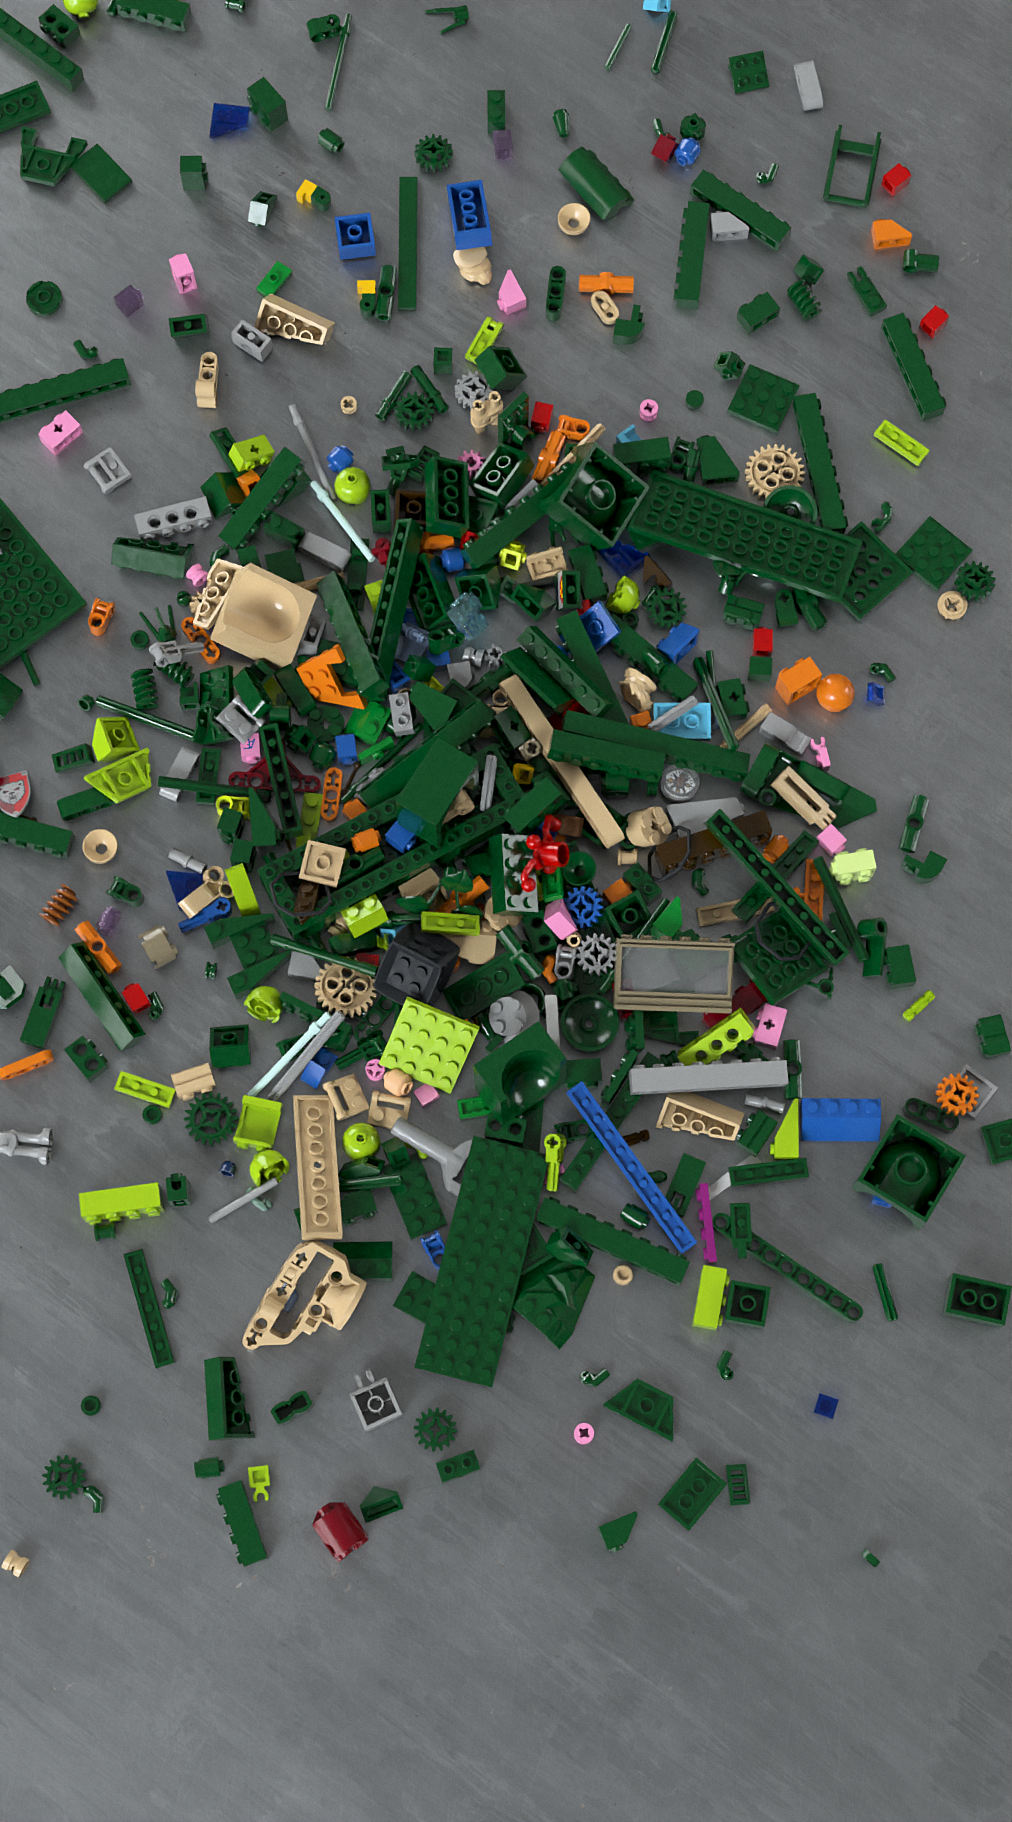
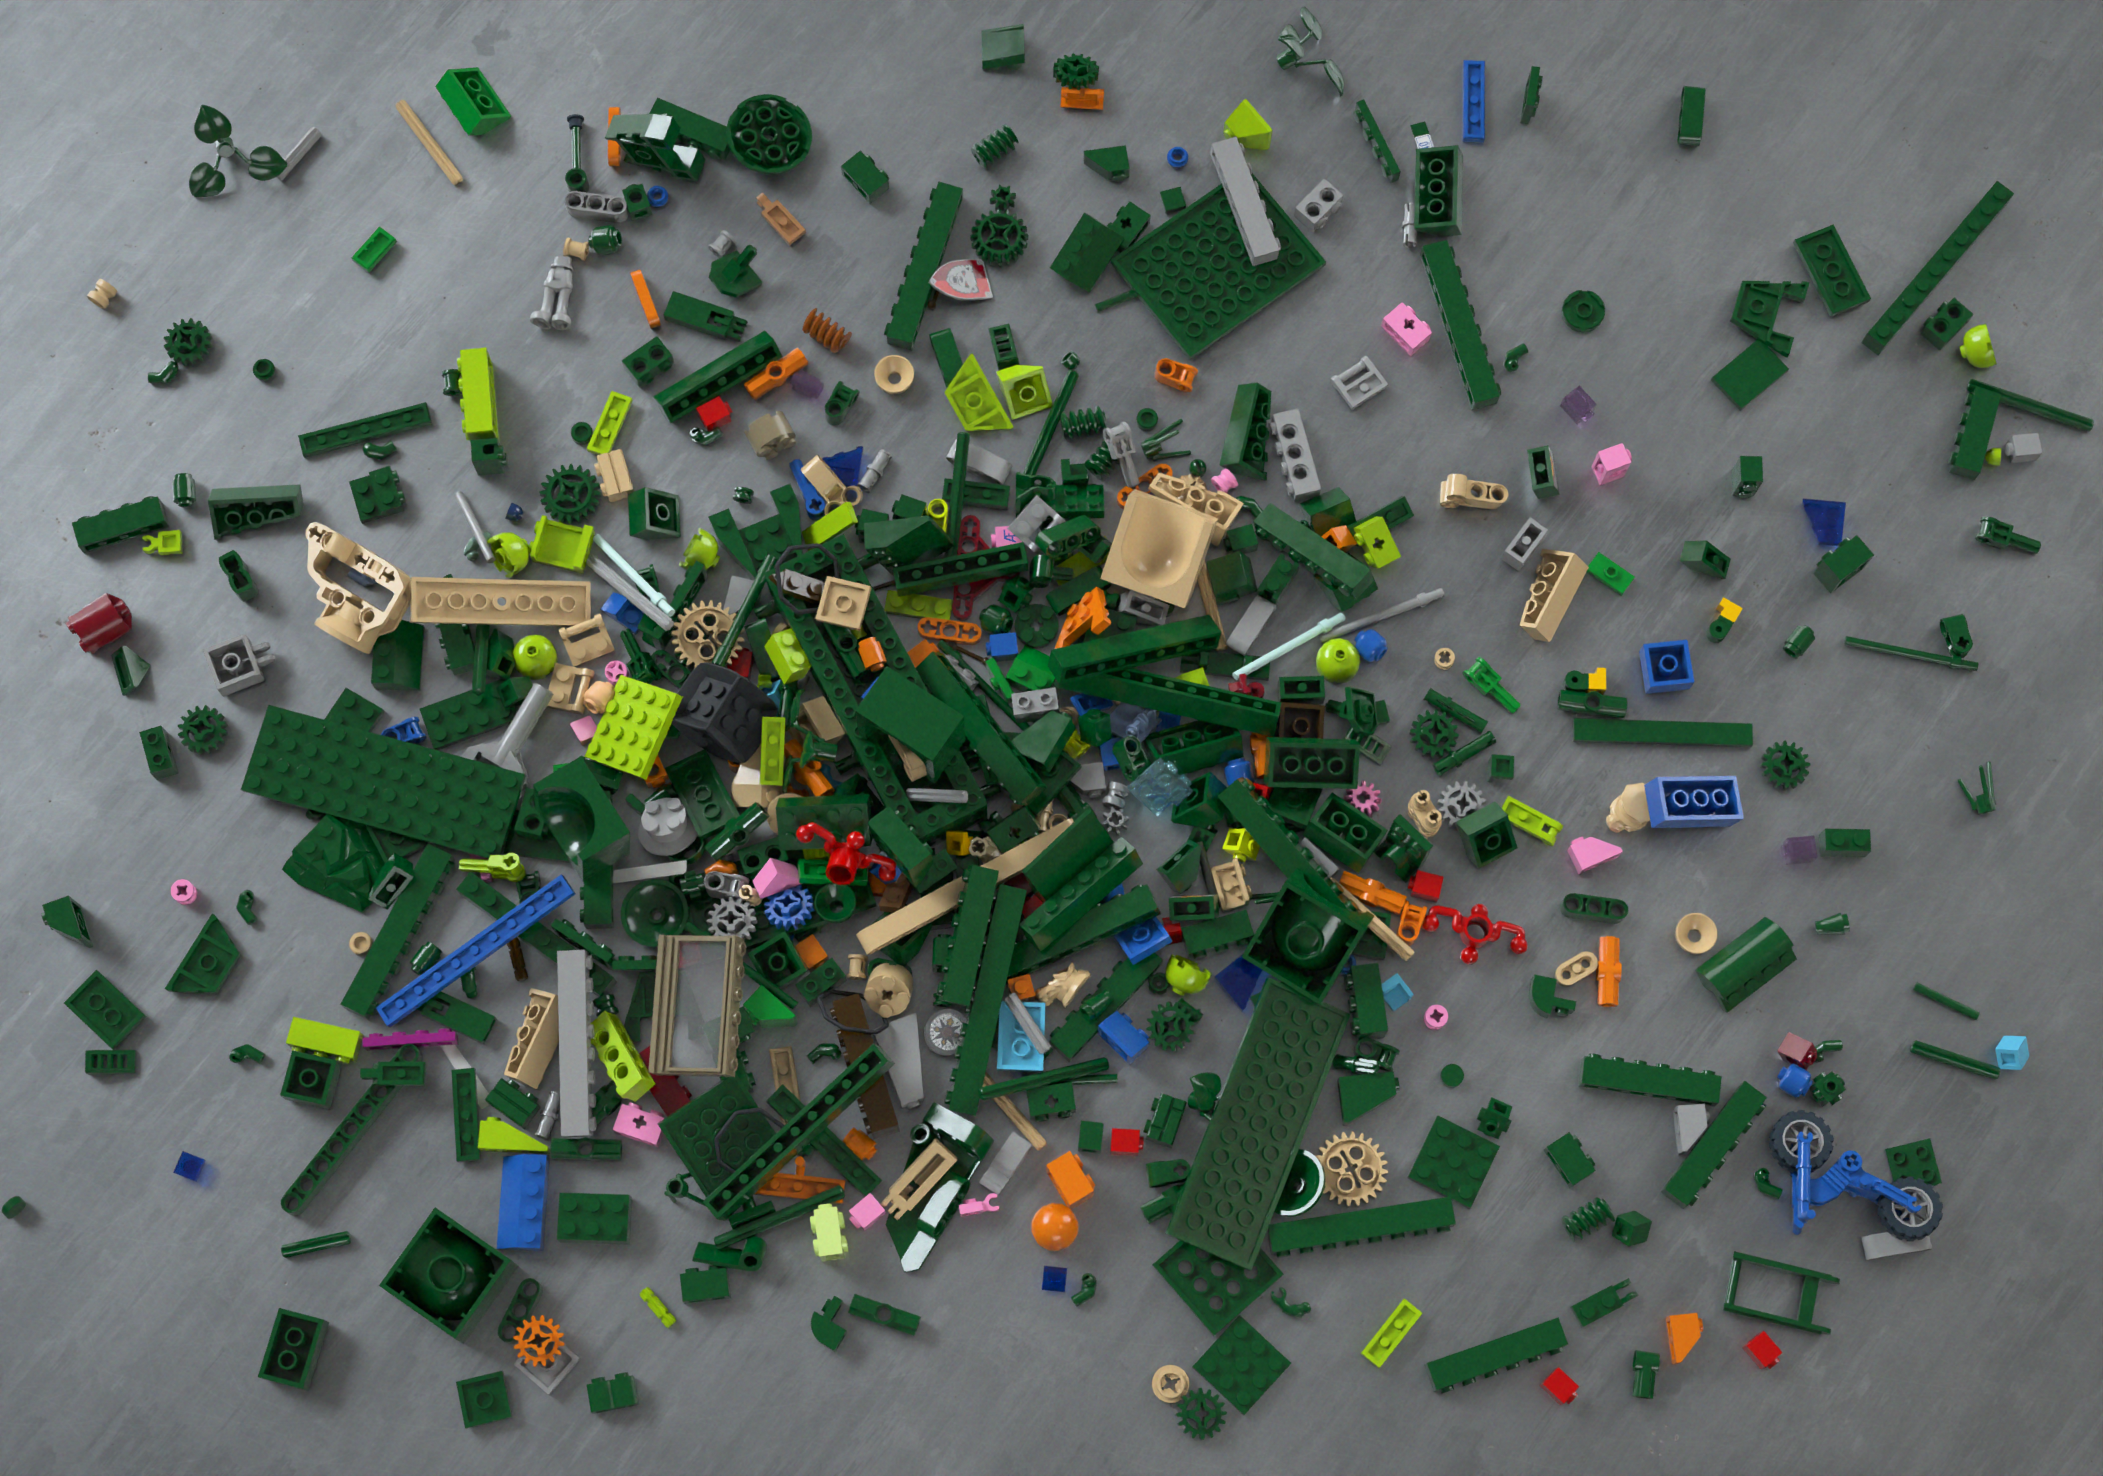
camera: 90 degrees right, 0 degrees up
dark brown slope [643,554,672,587] -> none
none -> dark green plate [349,466,406,524]
none -> dark green brick [557,1193,632,1245]
none -> dark green hinge [579,756,623,795]
none -> red wheel [1422,904,1528,964]
none -> green connector [1462,657,1521,714]
none -> piece [1769,1110,1943,1241]

